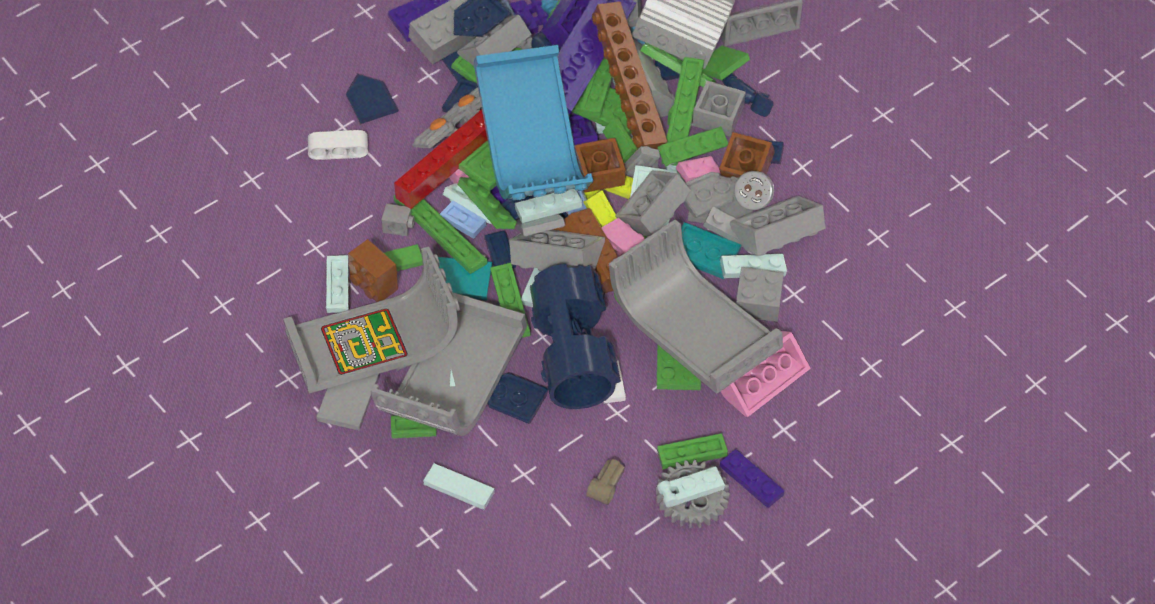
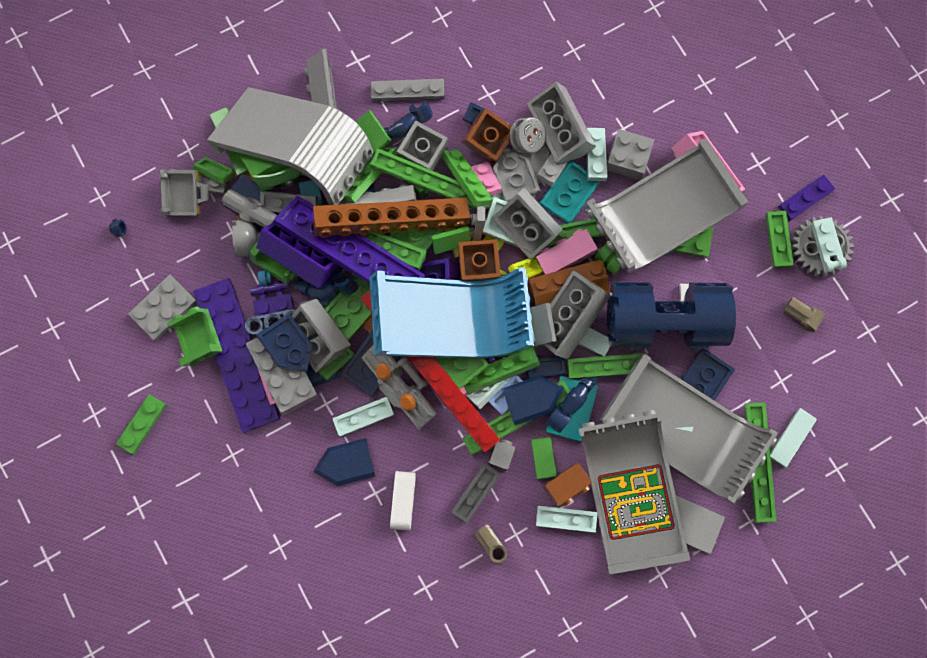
camera: 80 degrees left, 25 degrees up
none -> light aqua plate [332,397,394,437]
none -> light grey plate [371,79,445,101]
none -> dark grey plate [451,463,500,523]
none -> dark tan piece [474,524,507,563]
none -> dark blue tile [502,376,564,425]
none -> dark blue piece [546,377,598,433]
none -> bright green plate [744,403,777,522]

